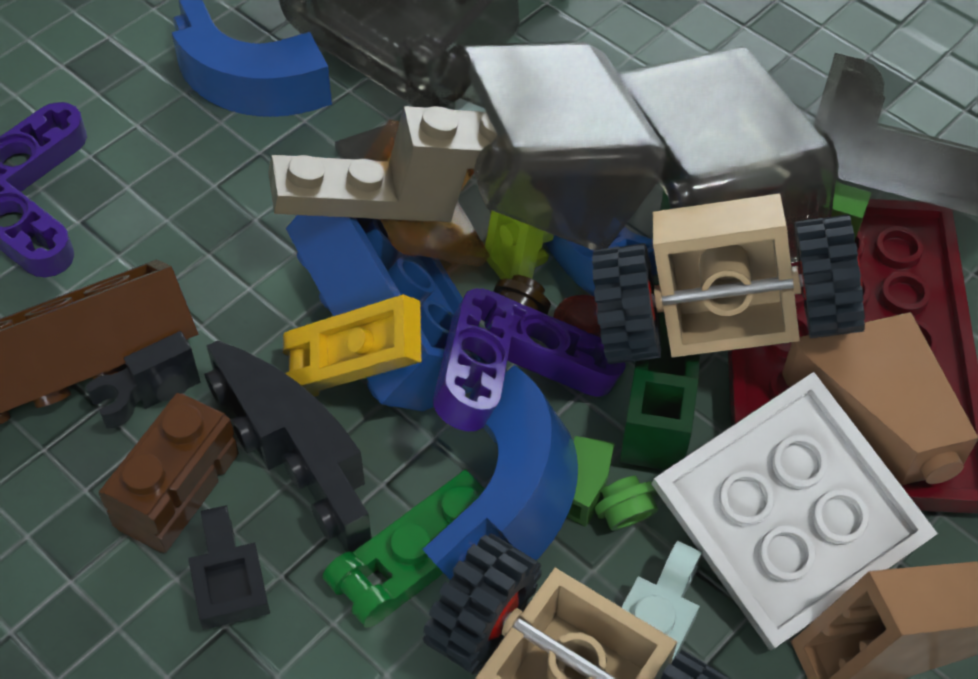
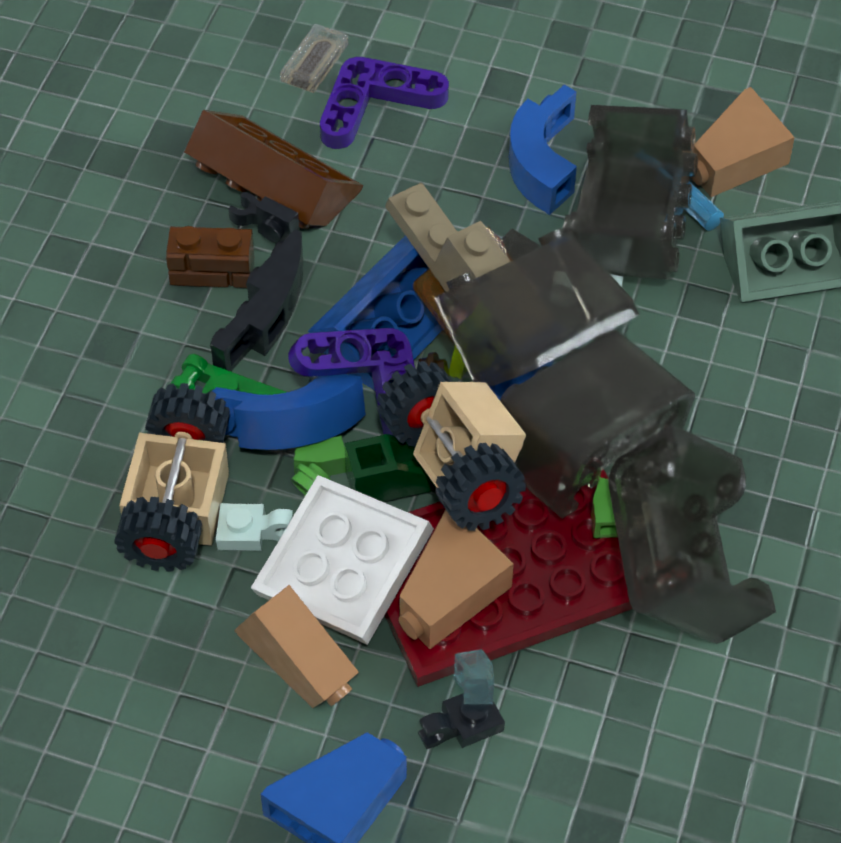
camera: 65 degrees right, 0 degrees up
black plate [188,505,271,630] -> none
yellow plate [283,294,421,397] -> none

